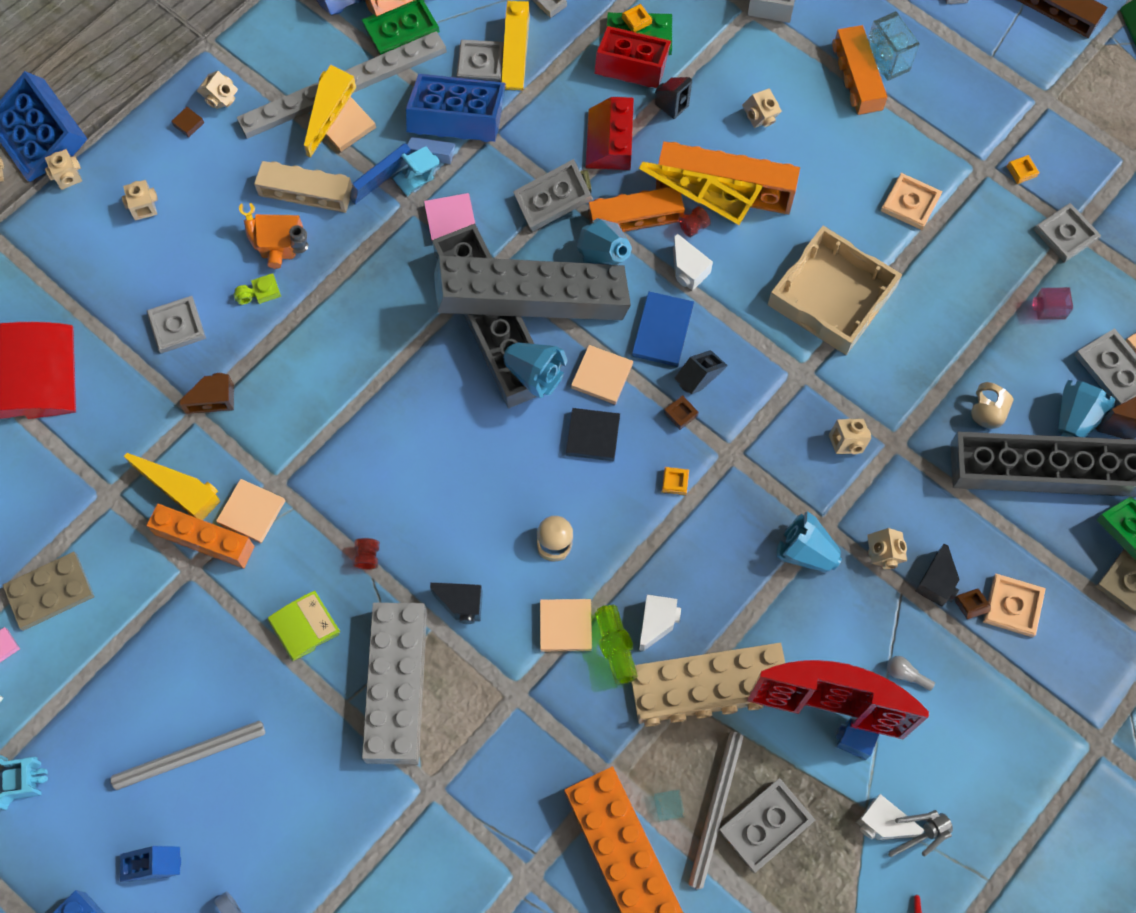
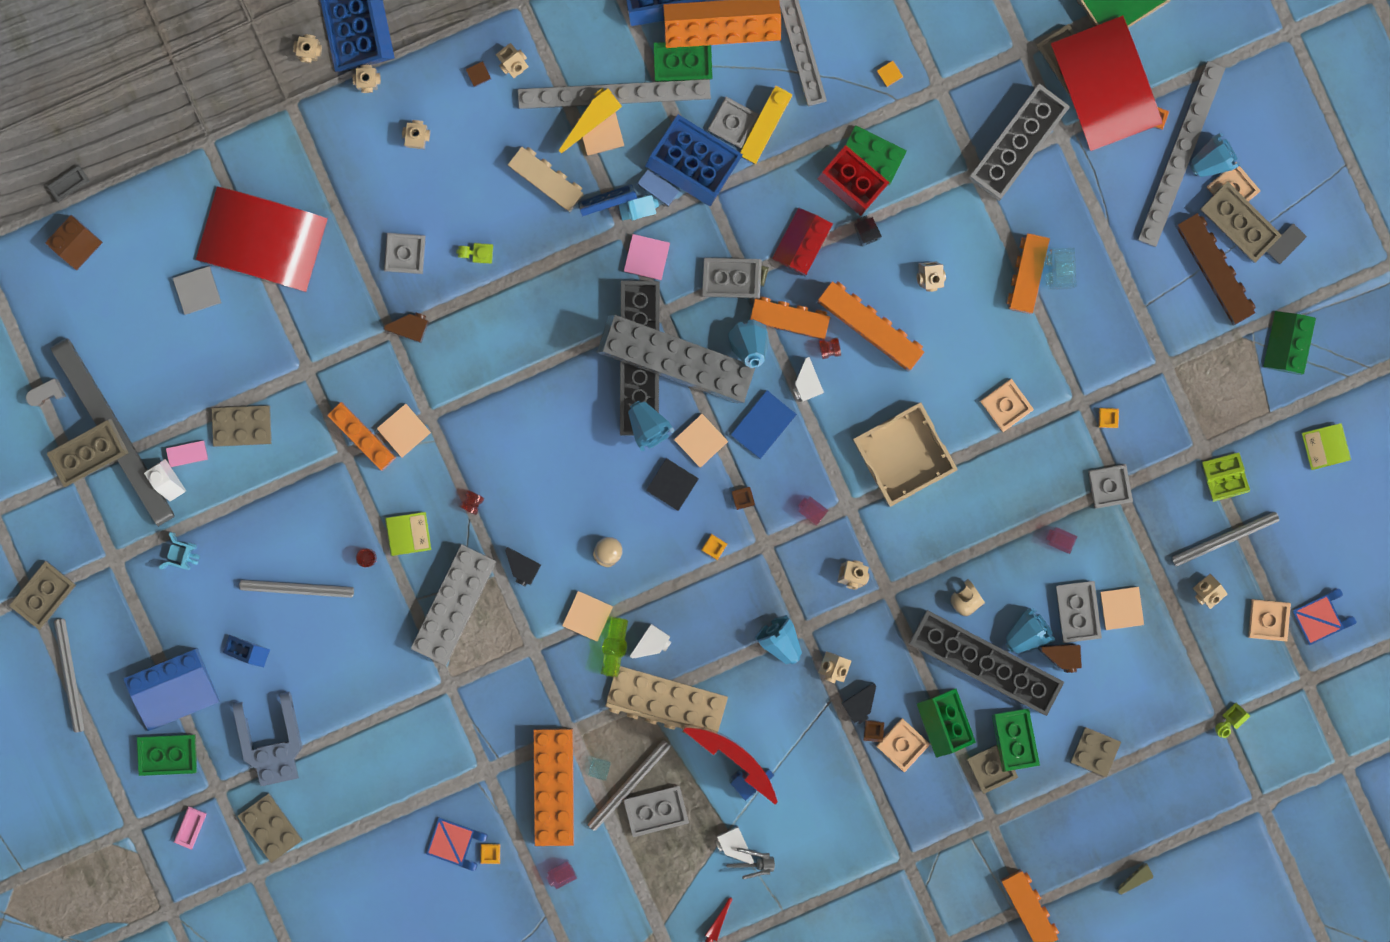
camera: 25 degrees right, 20 degrees up
yellow slope [124,453,221,520] -> none
orange torso [239,203,309,269] -> none
light orange tile [622,4,652,32] -> none
yellow wedge [639,161,763,225] -> none
black slope [674,350,728,394] -> none
light grey piece [887,656,935,691] -> none
none -> clear red wheel [356,548,377,568]
none -> clear pink brick [798,496,829,526]
none -> green slope [916,688,976,758]

